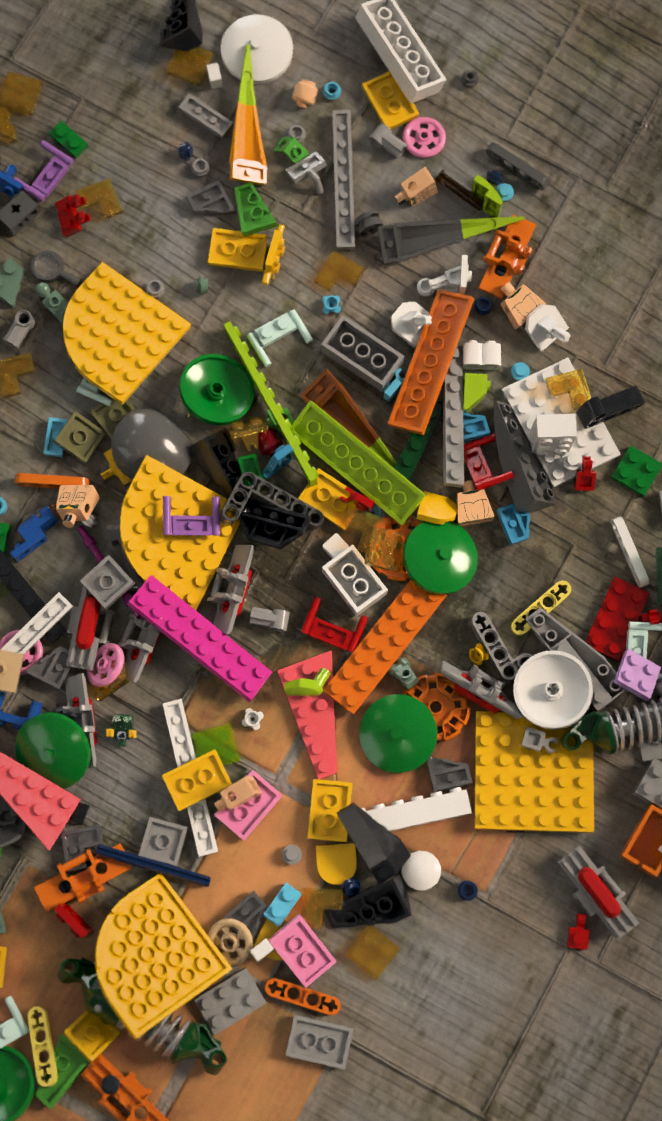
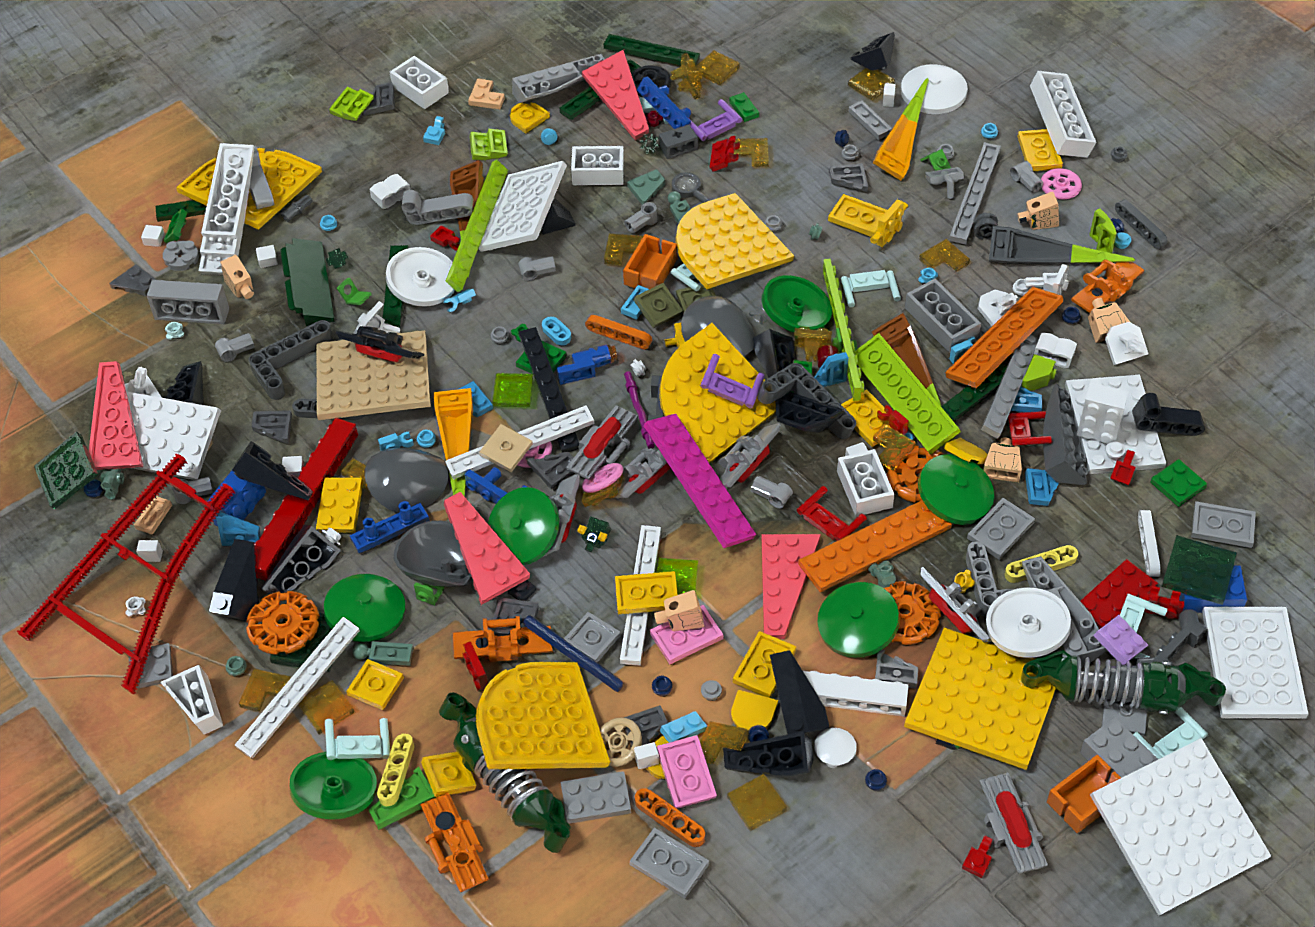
camera: 25 degrees right, 25 degrees down
light nougat torso [56,485,100,528] -> none
light grey plate [80,555,135,610] -> none
bright green wing [234,182,279,237] -> none
white plate [242,708,264,730] -> none
lime arm [284,668,331,697] -> none
light nougat head [292,79,318,108] -> none
clear yellow plate [364,526,405,572] -> none
dark brown axle [435,170,484,211] -> none
medium azure plate [511,362,530,381] -> none
light grey plate [521,727,558,754] -> none
clear yellow plate [545,369,591,410] -> none
none -> orange piece [623,234,678,289]
none -> dark blue plate [652,676,672,696]
none -> light grey plate [967,498,1035,560]

